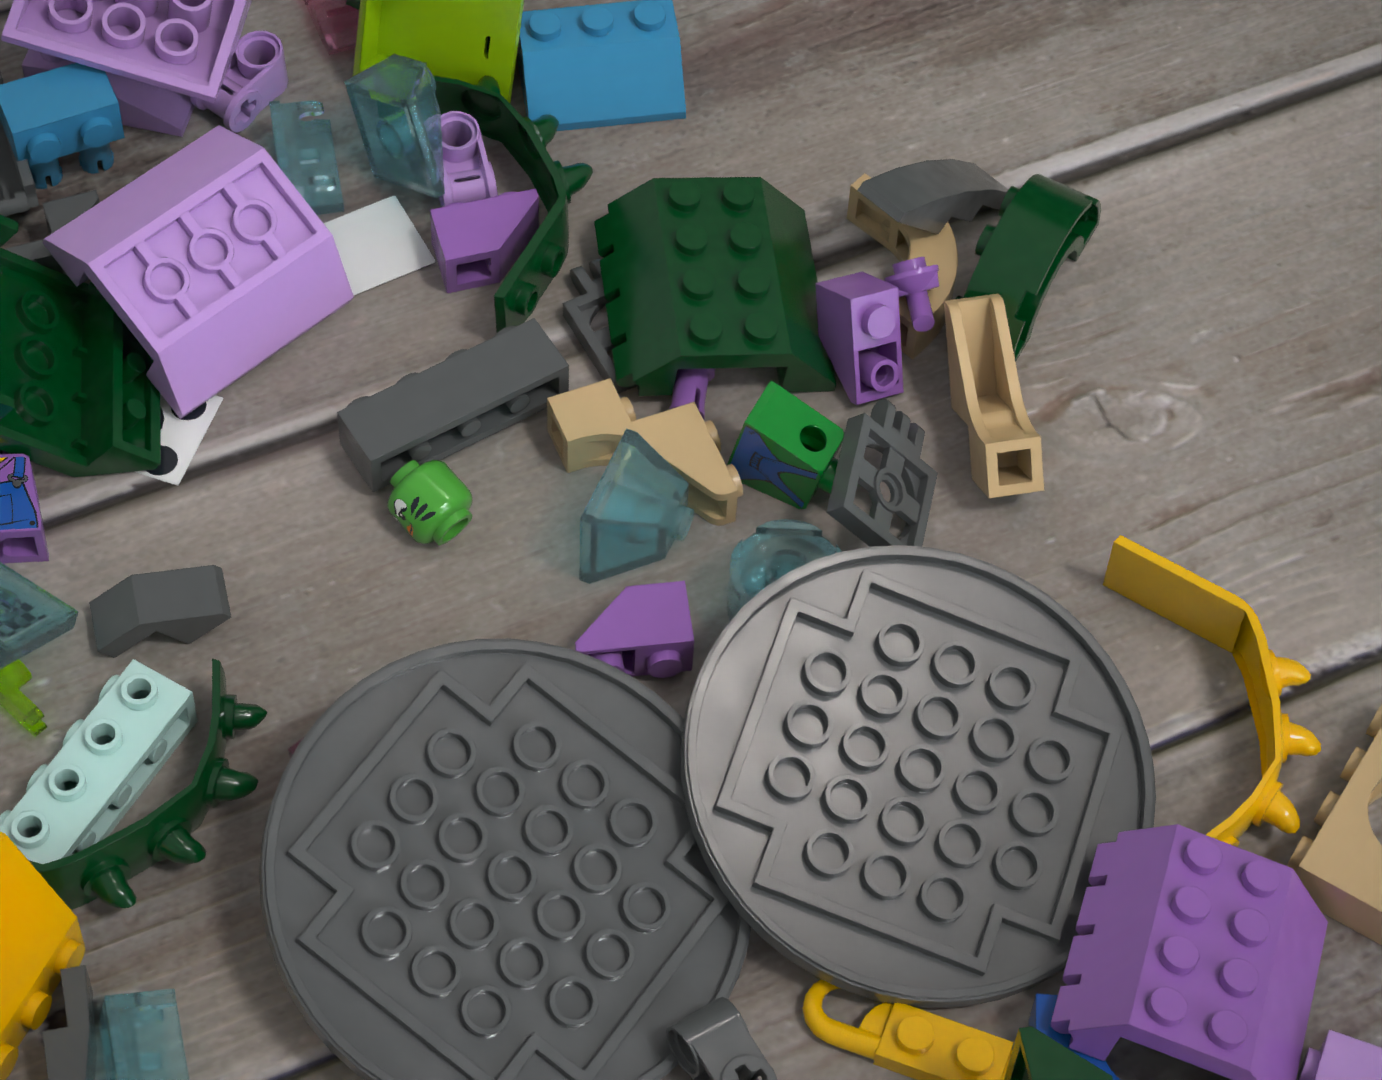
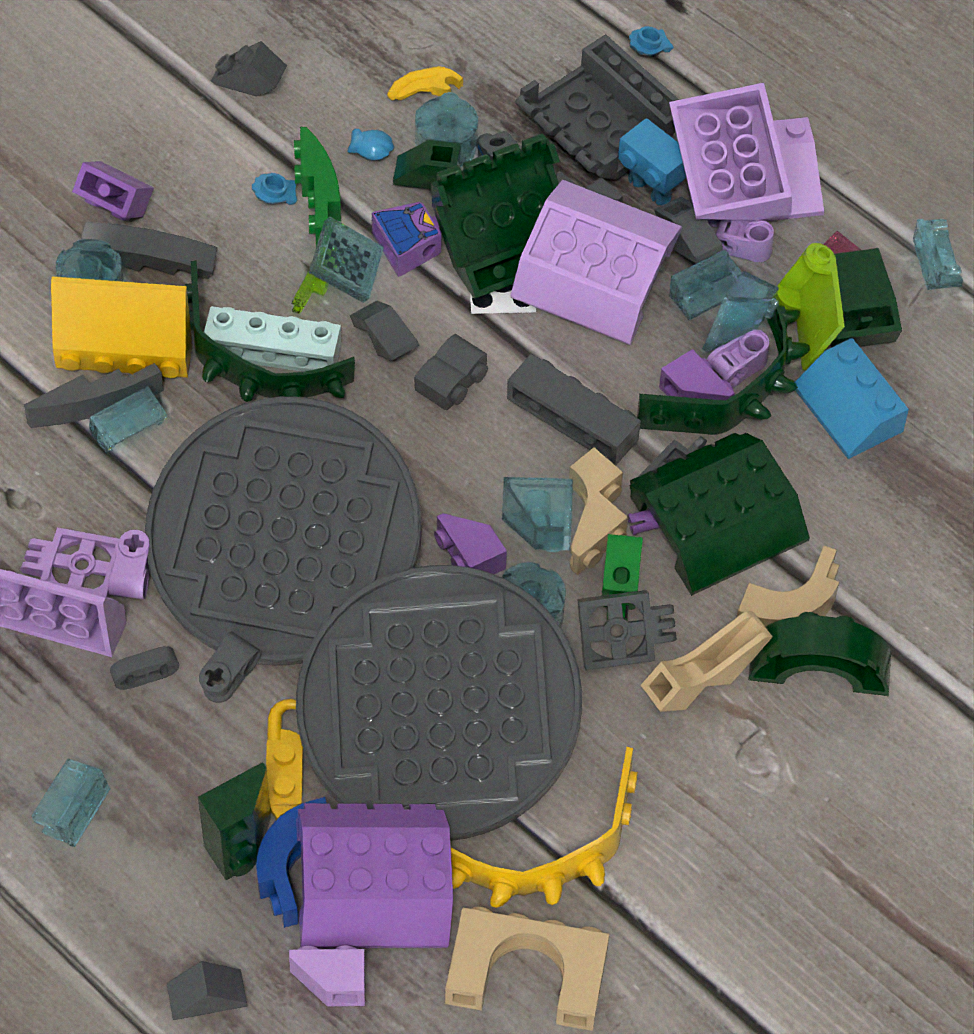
camera: 70 degrees right, 0 degrees up
white sticker [323,196,435,296] -> none
bright green head [387,460,473,546] -> none
medium lavender slope [815,271,904,405] -> none
dark grey slope [857,159,1009,234] -> none
medium lavender plate [884,257,939,332] -> none
none -> dark grey brick [414,334,488,410]
none -> dark grey slope [654,197,723,263]

